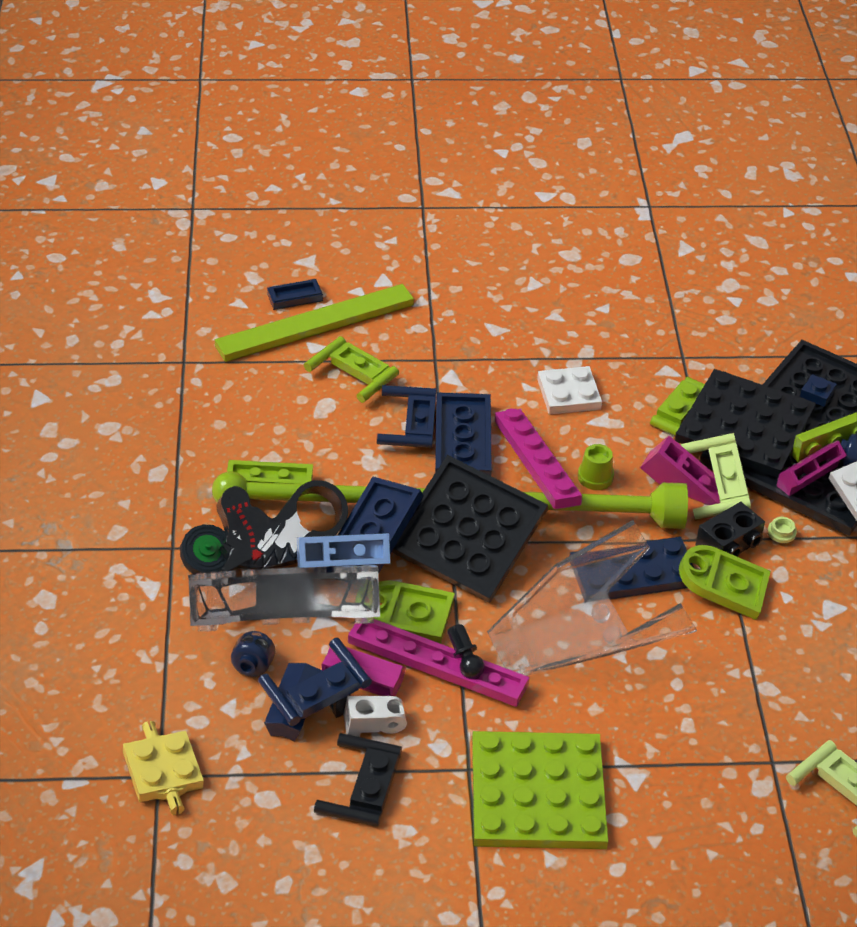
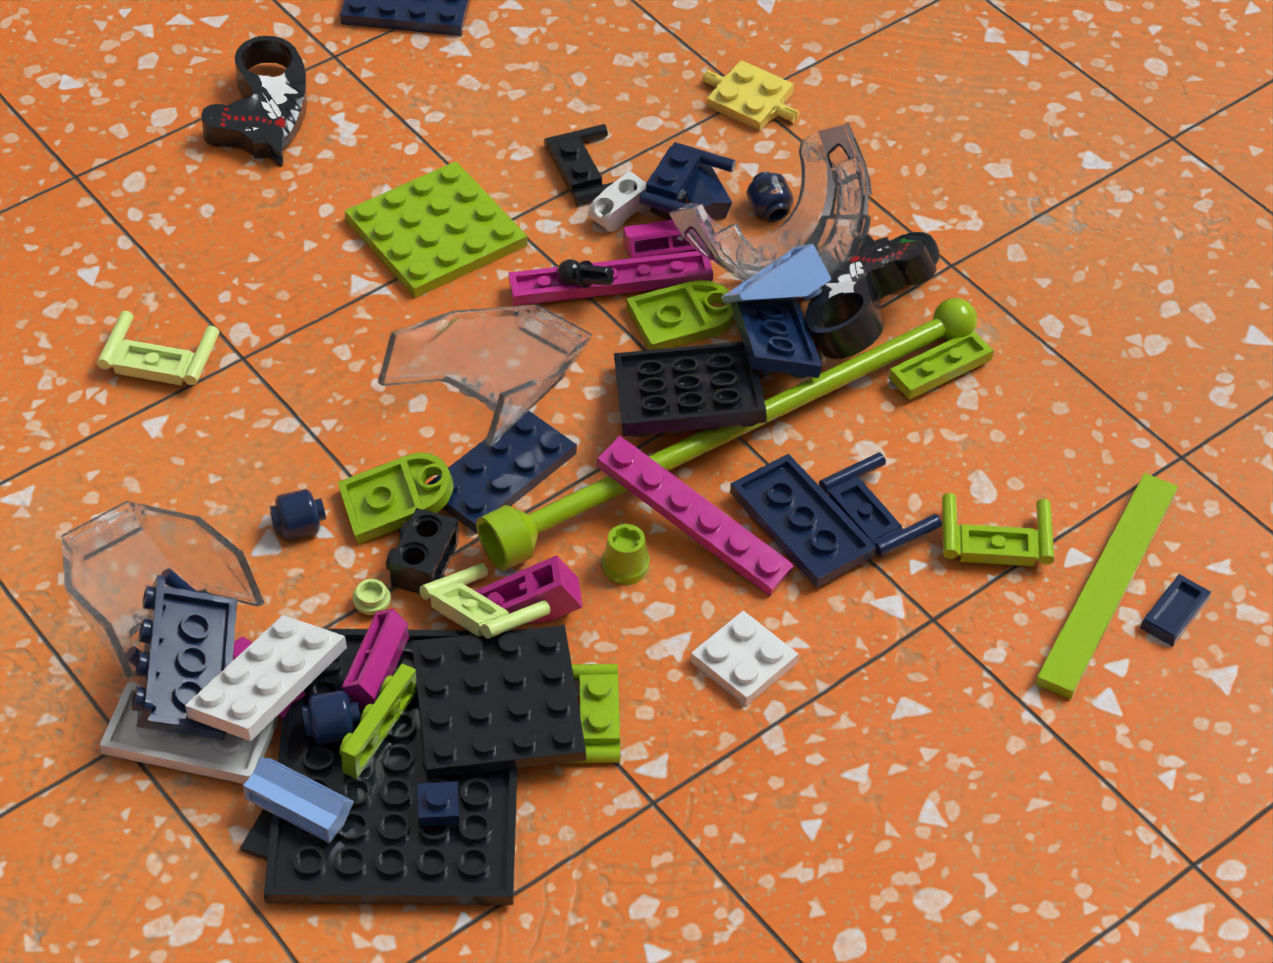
camera: 145 degrees right, 5 degrees up
none -> dark blue head [269,489,326,541]

